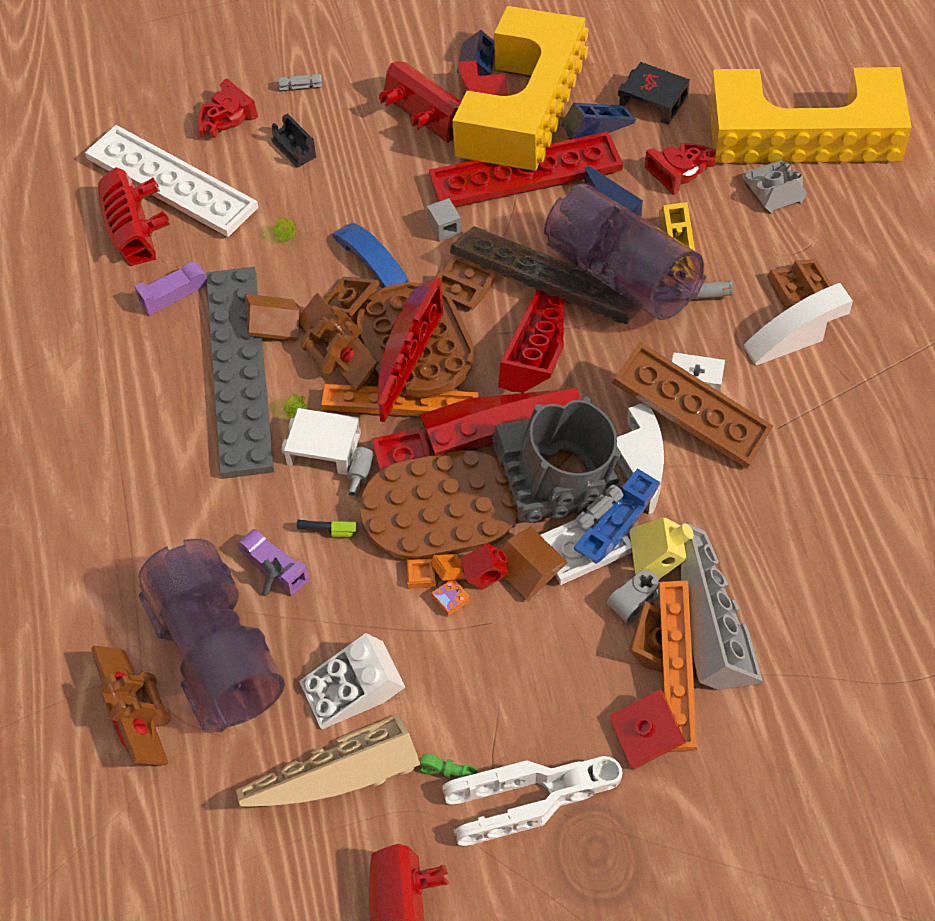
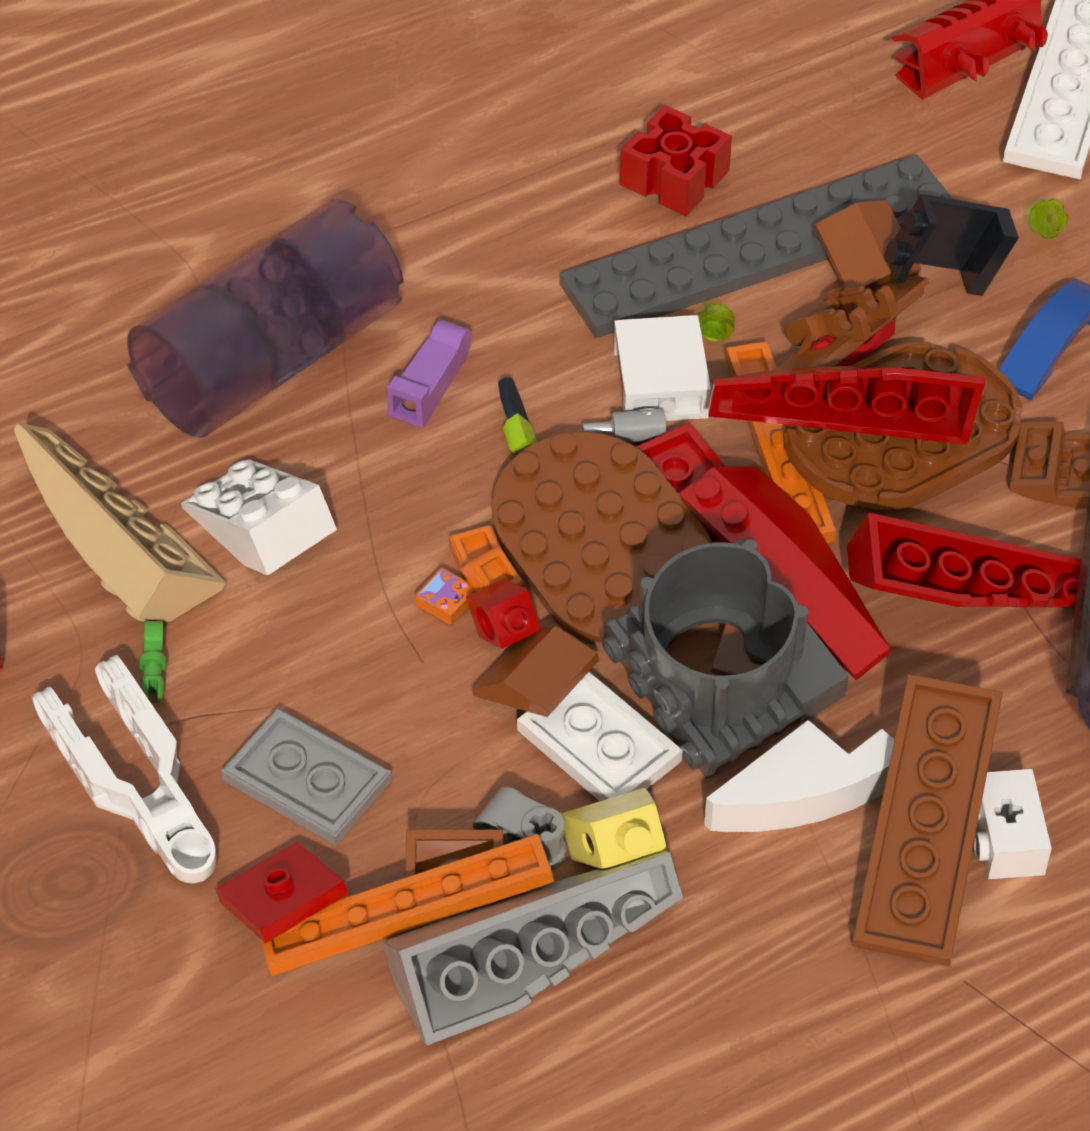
camera: 70 degrees right, 5 degrees down
dark orange piece [91,646,172,766] -> none
medium lavender leg [135,262,208,316] -> none
dark grey hand [262,557,284,595] -> none
dark orange slope [324,276,380,317] -> none
blue slope [574,468,660,564] -> none
light grey axle [576,485,623,530] -> none
none -> light grey tile [221,708,392,846]
none -> red brick [619,105,732,217]
none -> black panel [886,194,1019,296]

